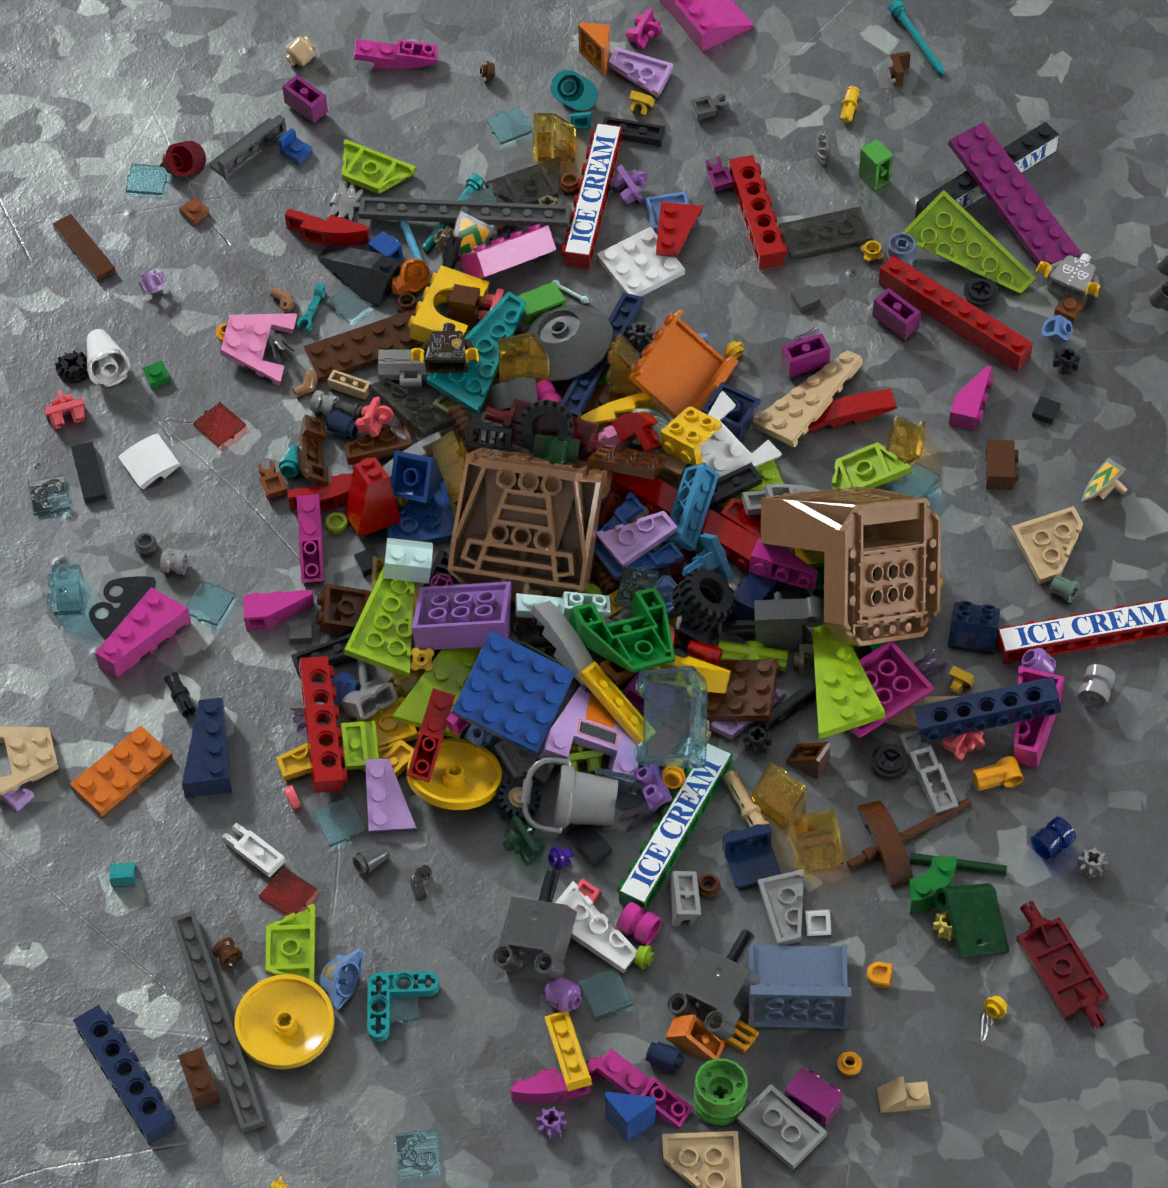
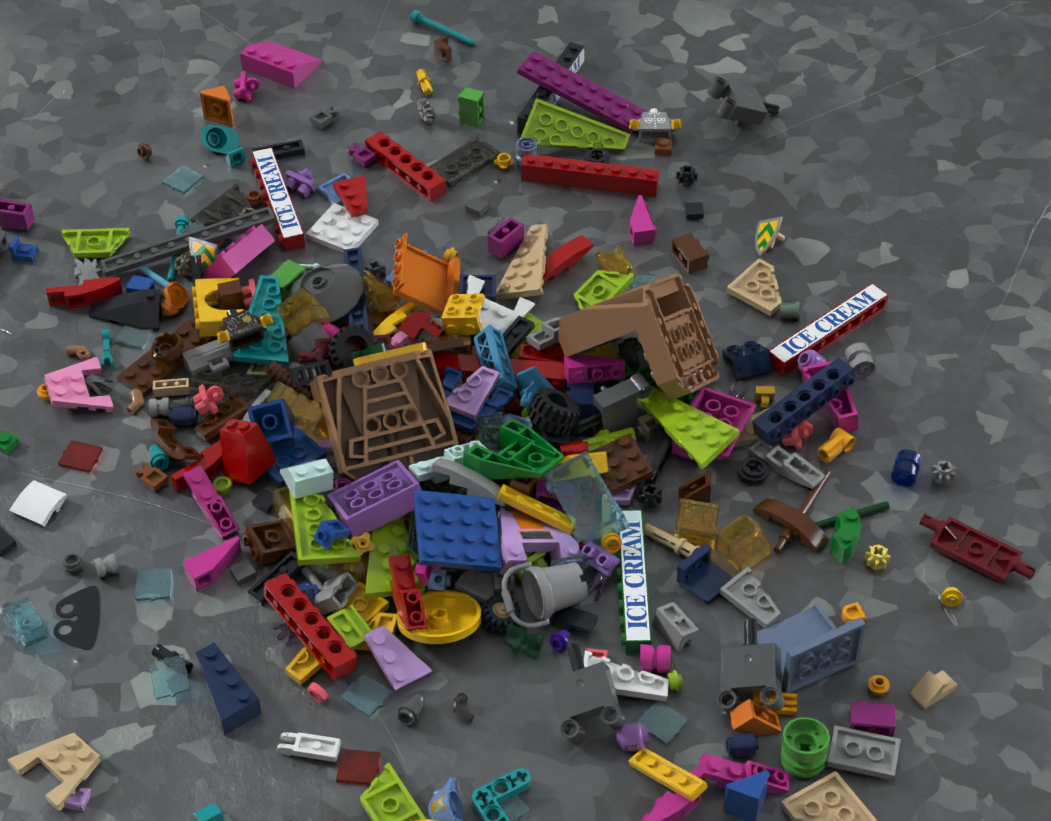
camera: 30 degrees left, 10 degrees down
orange plate [70,725,173,817] -> none
dark pink wedge [95,587,191,678] -> none
dark pink slope [354,39,438,69] -> none
reddish brown plate [396,293,418,313] -> none
clear yellow slope [532,113,576,162] -> none
lavender wing [608,47,673,98] -> none
yellow tile [629,90,655,115] -> none
reddish brown plate [698,874,720,898] -> none
white slope [805,909,831,936] -> none
magenta brick [872,288,921,340] -> none
dark green door [934,883,1010,958] -> none
medium blue plate [1042,315,1073,344] -> none
none -> clear light blue piece [149,654,190,700]
none -> reddish brown hair [151,332,184,363]
none -> blue bracket [314,519,351,549]
none -> yellow beam [353,342,428,366]

